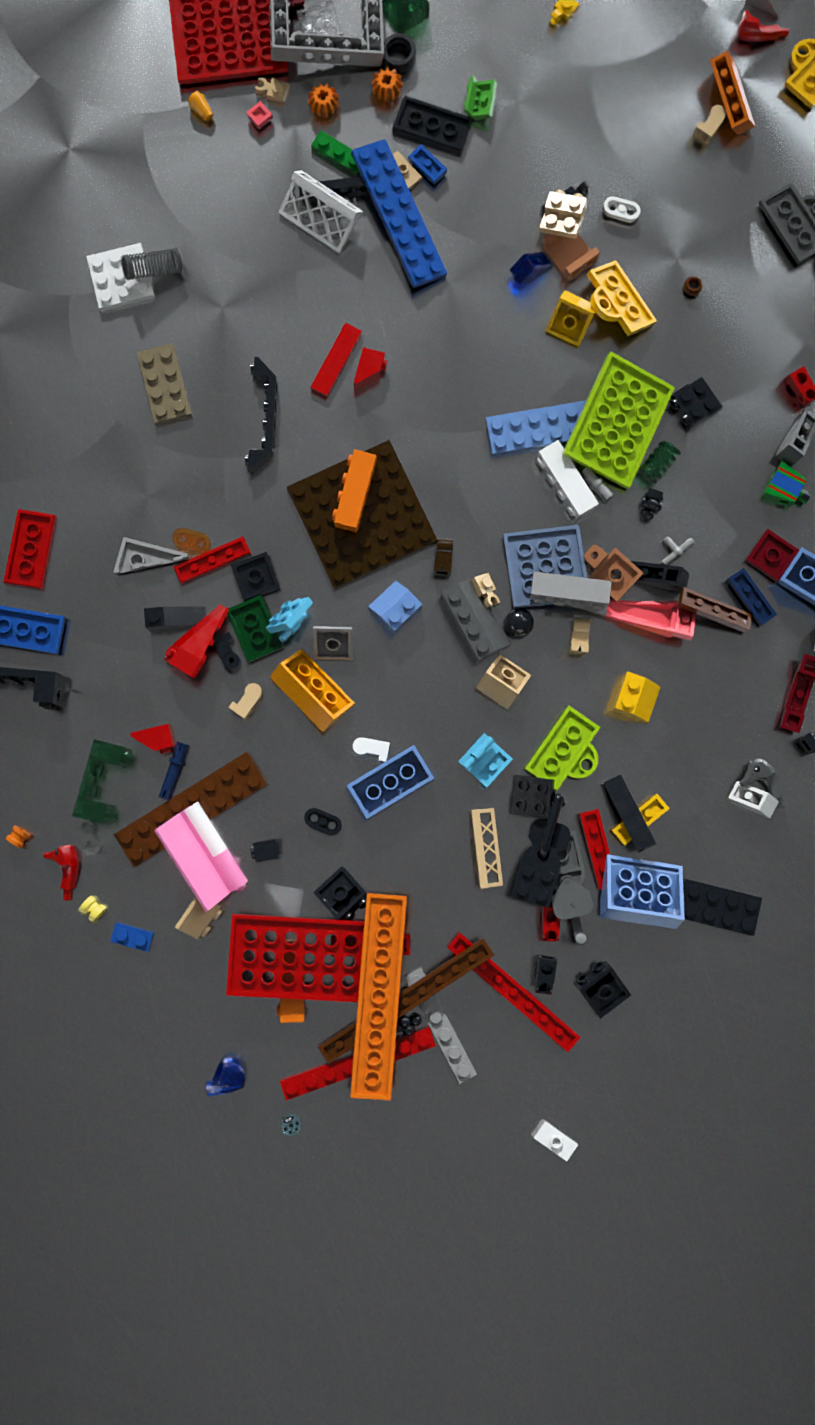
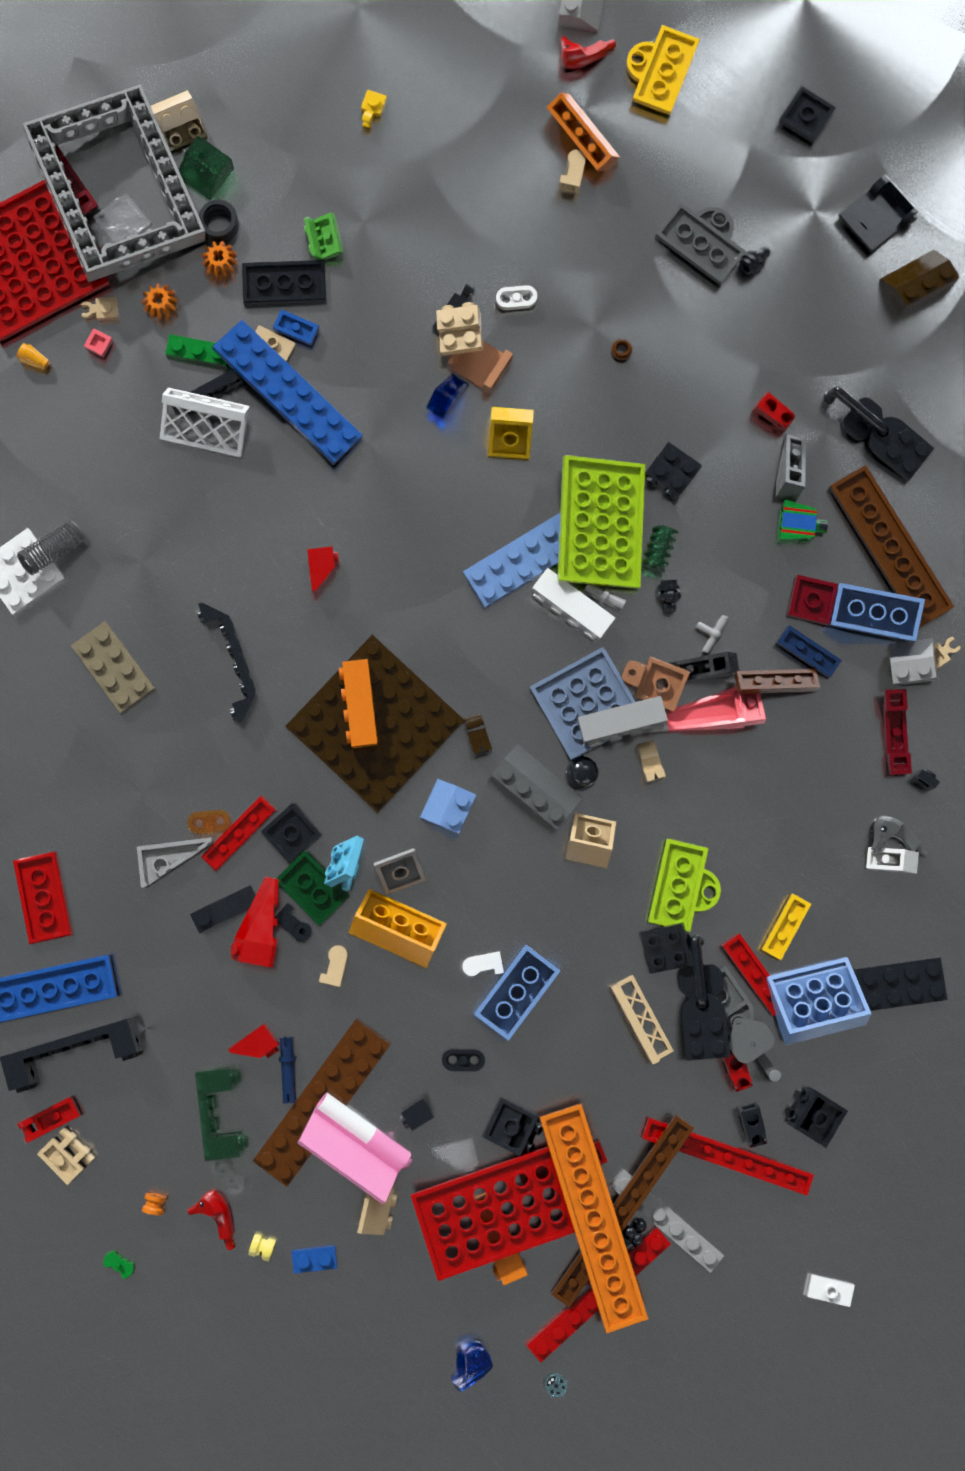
camera: 25 degrees left, 0 degrees up
red tile [310,323,362,397] -> none
medium azure plate [458,733,513,788] -> none
tan plate [470,573,500,608] -> none
yellow plate [587,260,657,336] -> none
black tile [603,775,656,853] -> none
yellow slope [612,671,661,723] -> none

